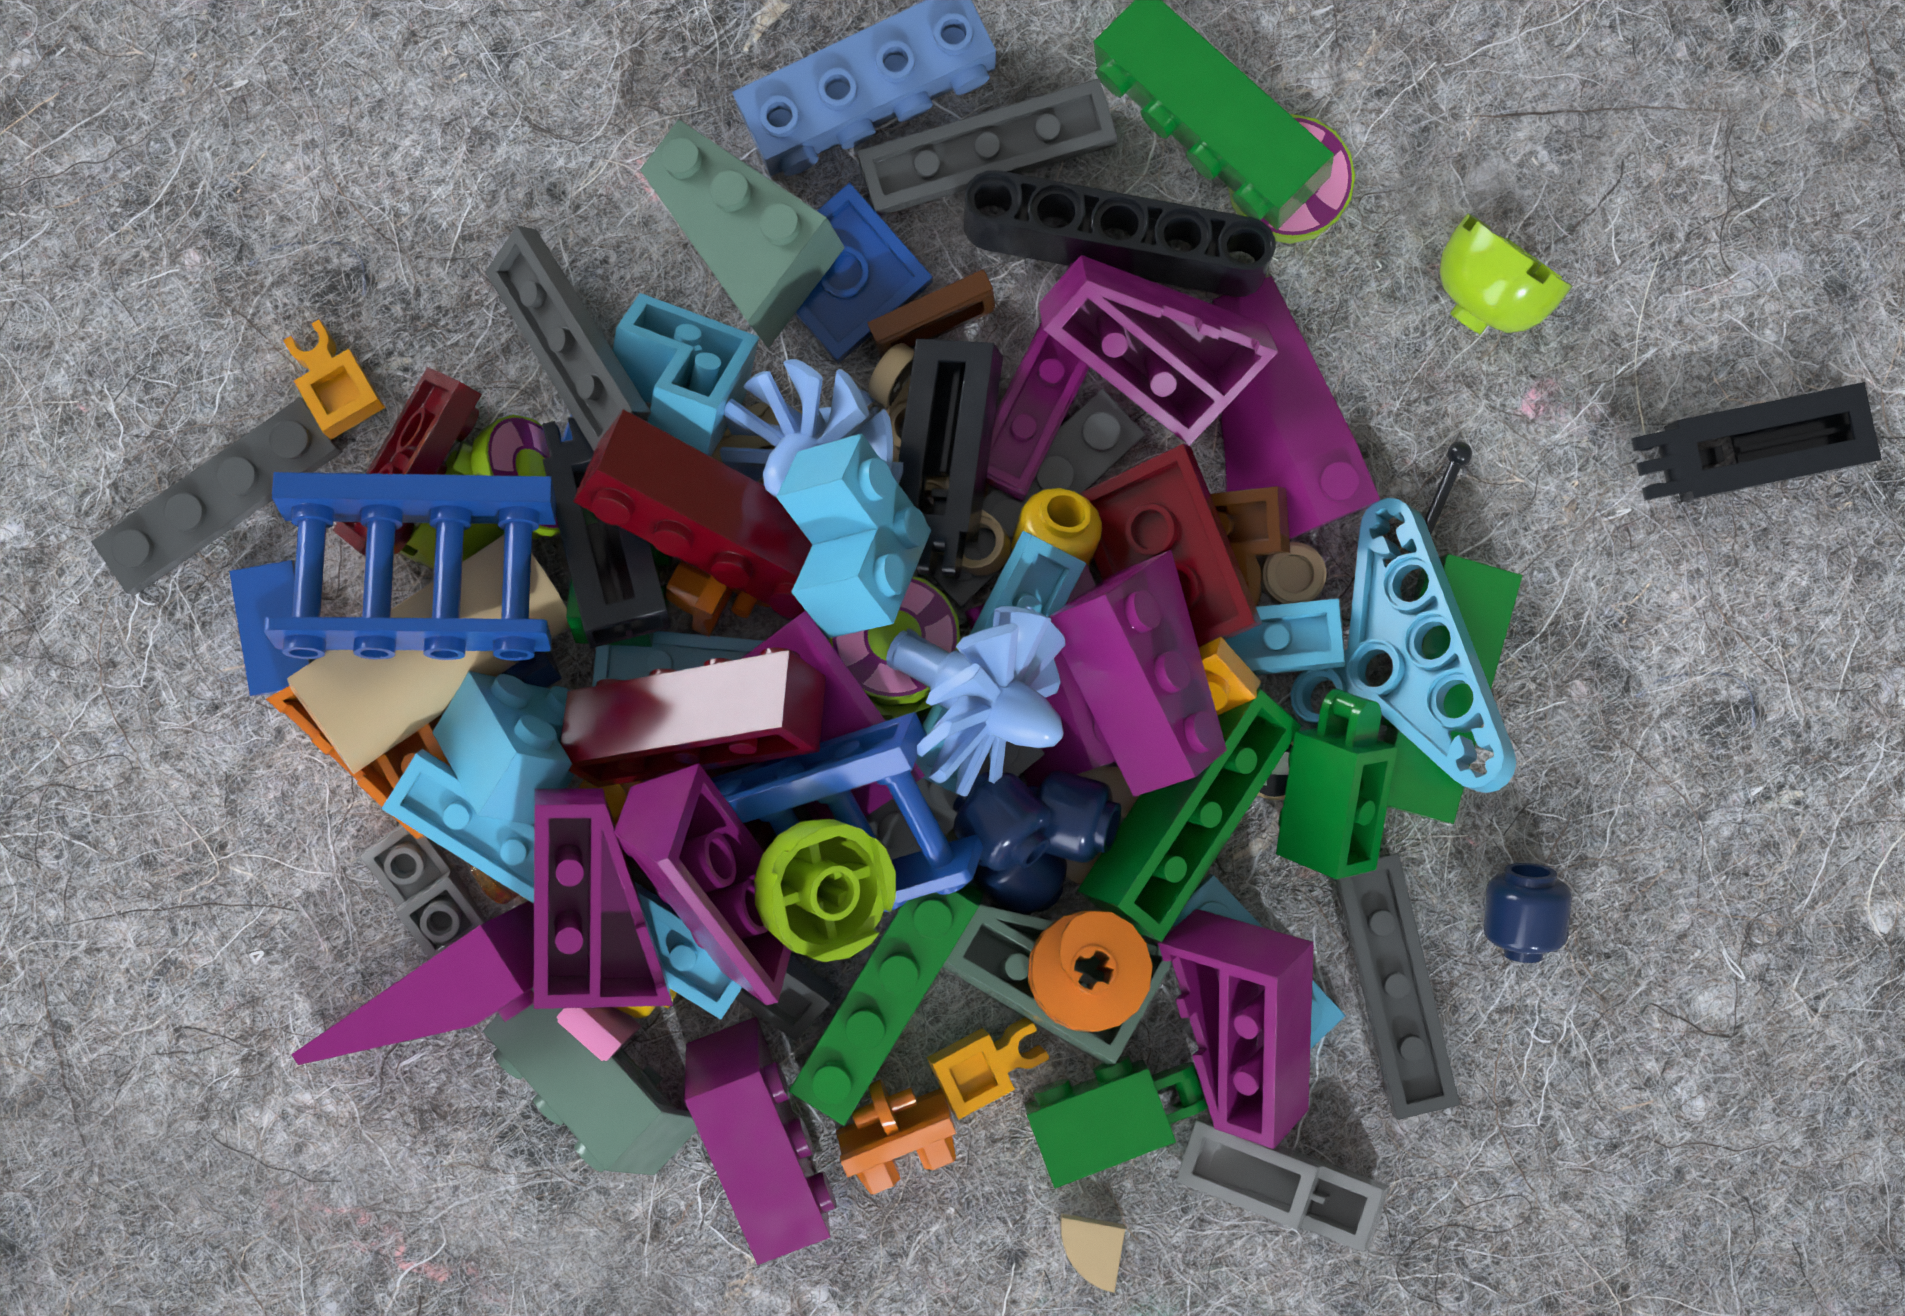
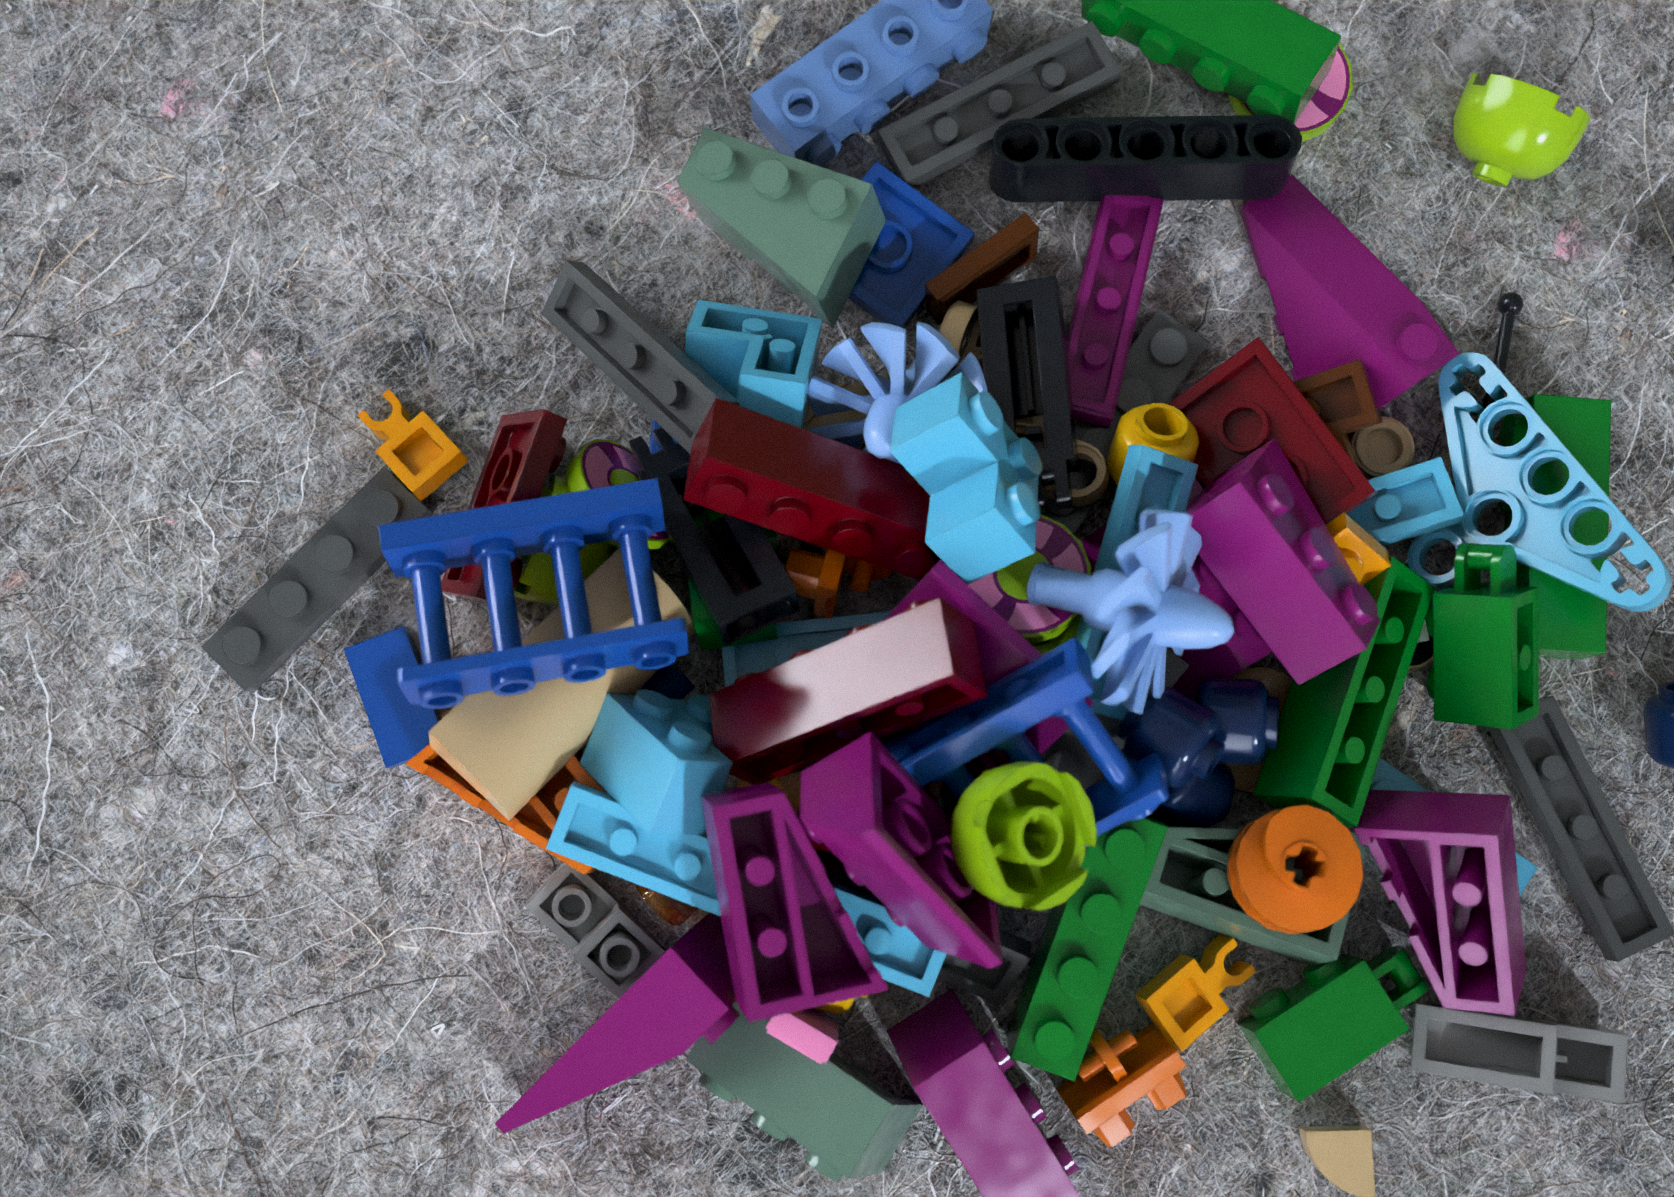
camera: 15 degrees left, 5 degrees down
magenta wedge [1039,255,1279,446] -> none

